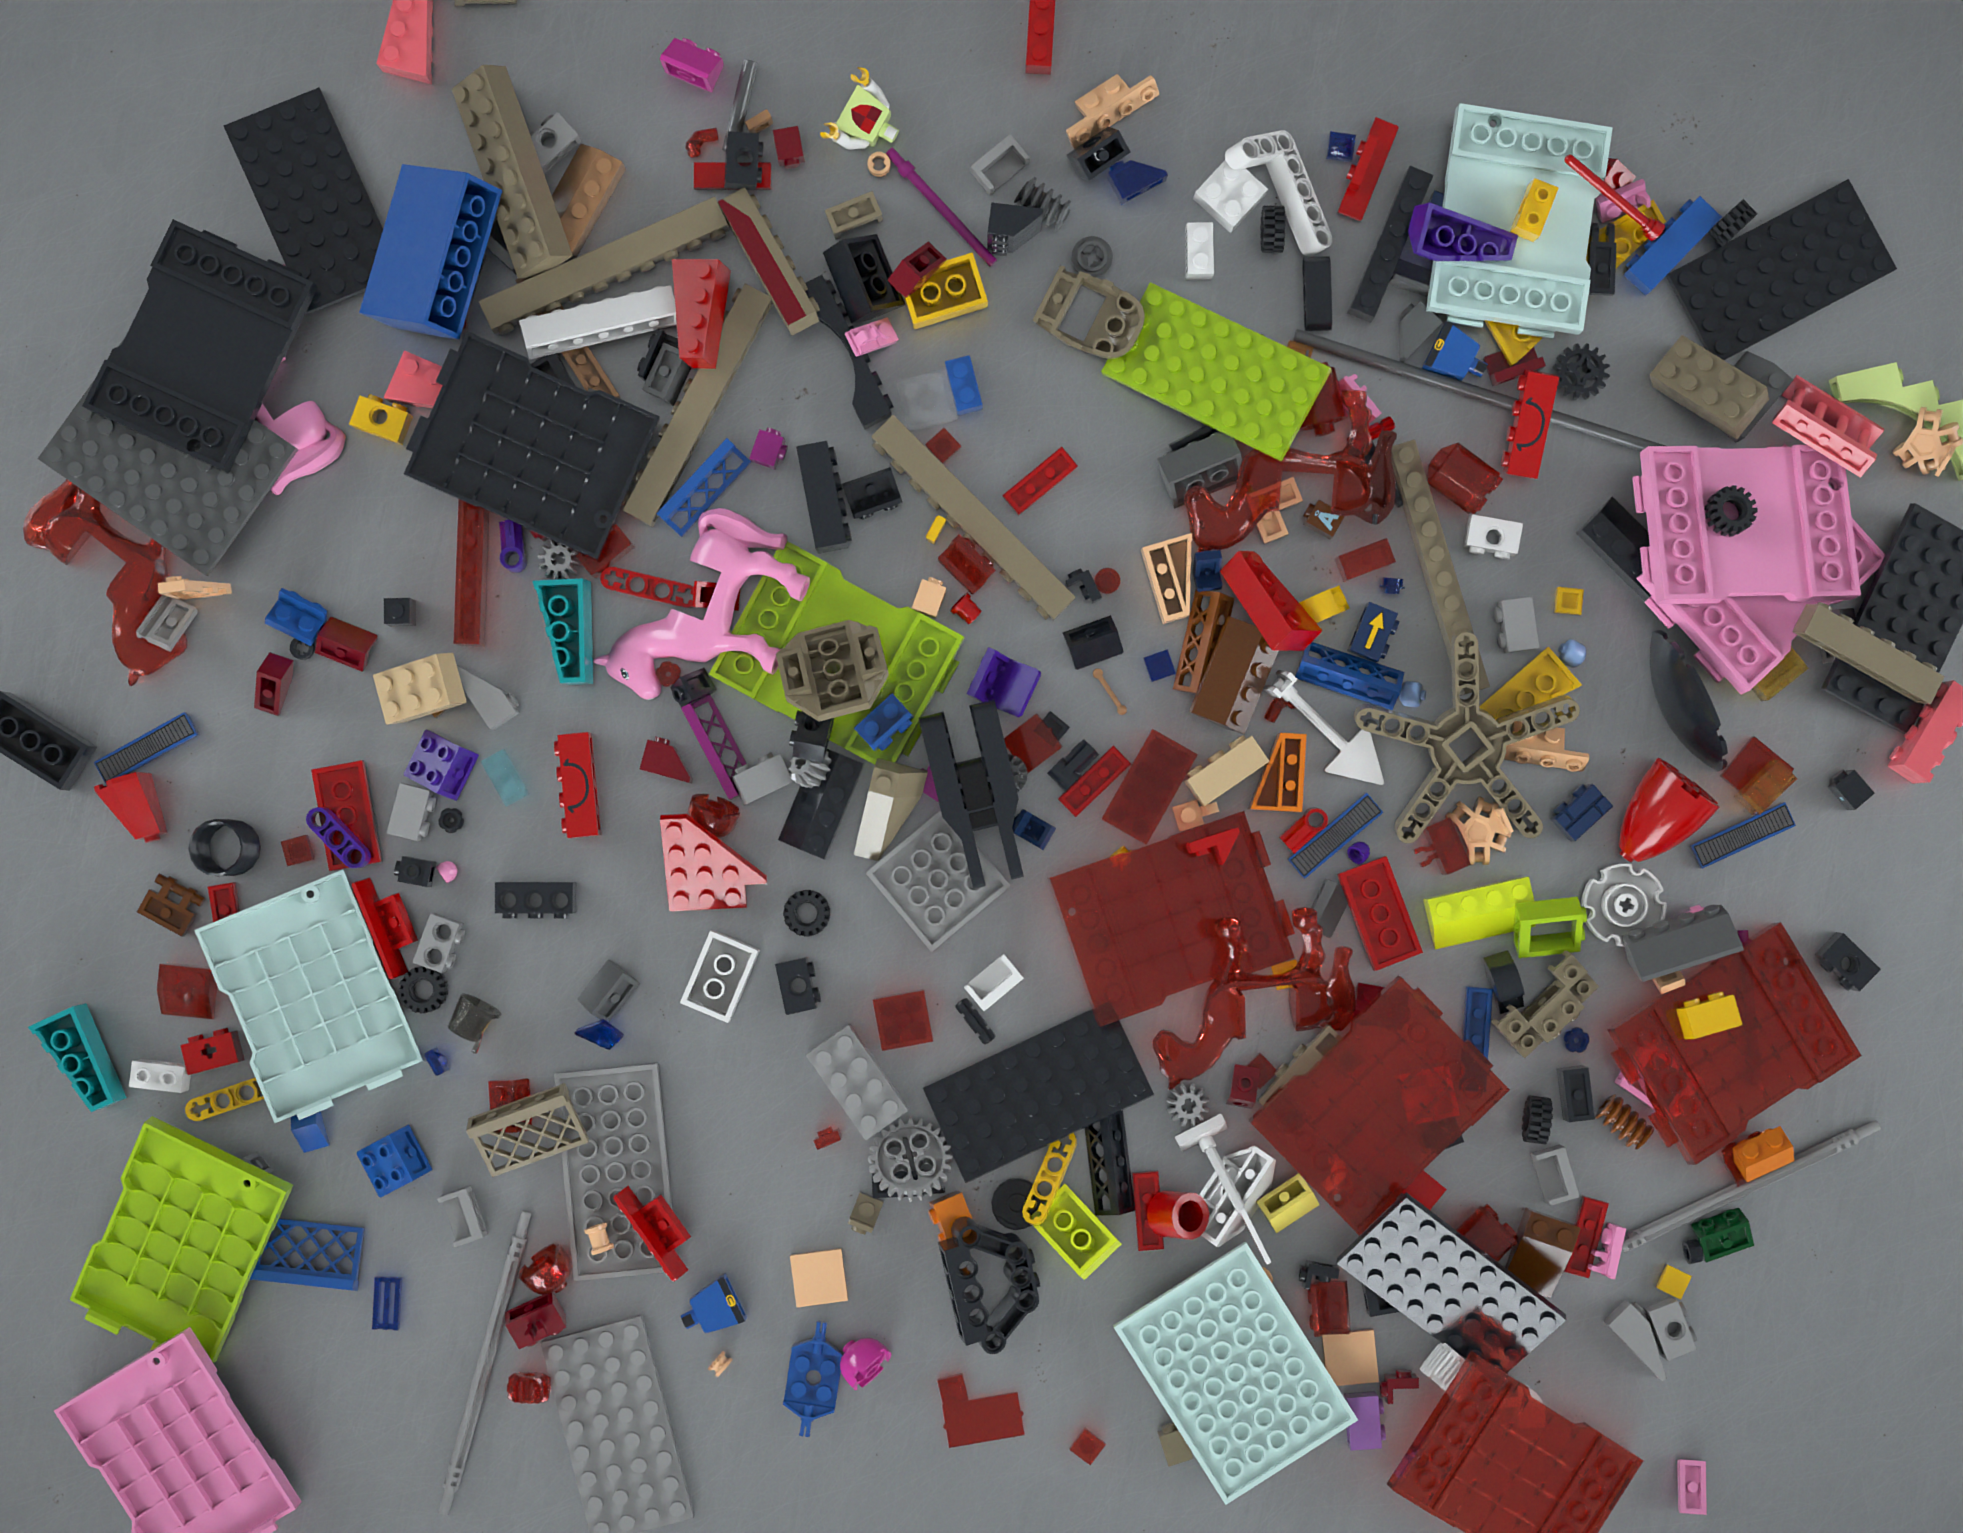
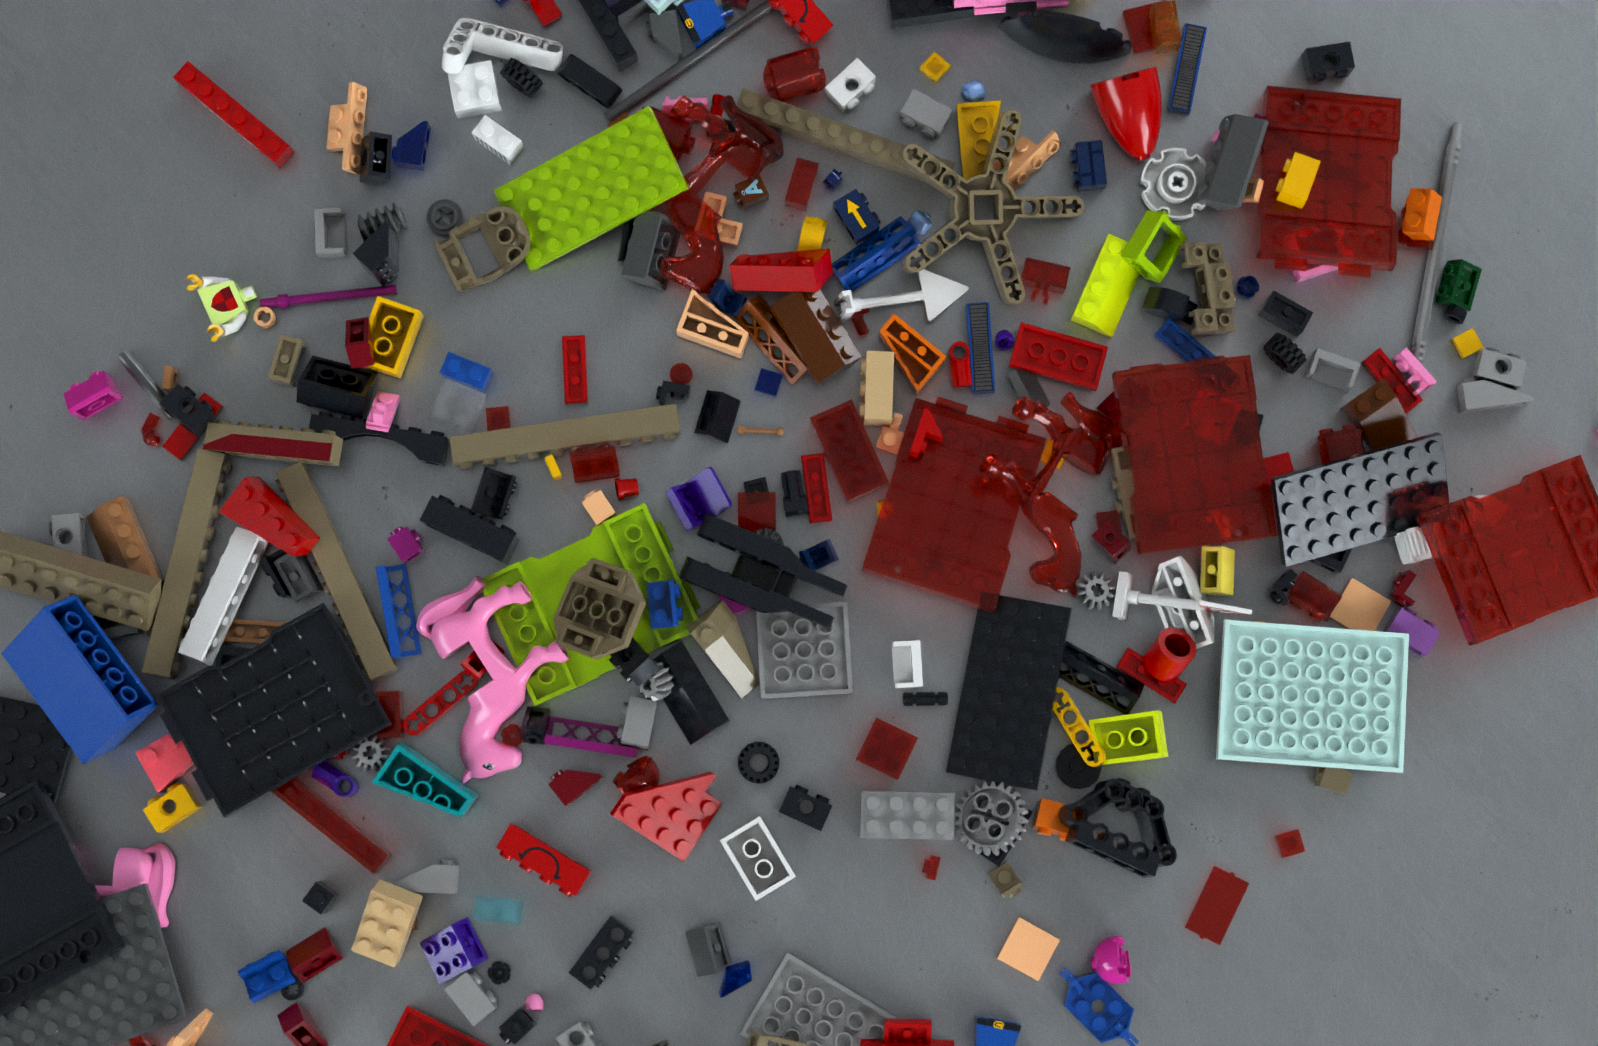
camera: 55 degrees left, 5 degrees down
dark red brick [773,126,805,168] -> none
clear red plate [937,1373,969,1406] -> none
light nougat piece [1445,796,1514,865] -> none
dark orange piece [1595,1094,1654,1150] -> none

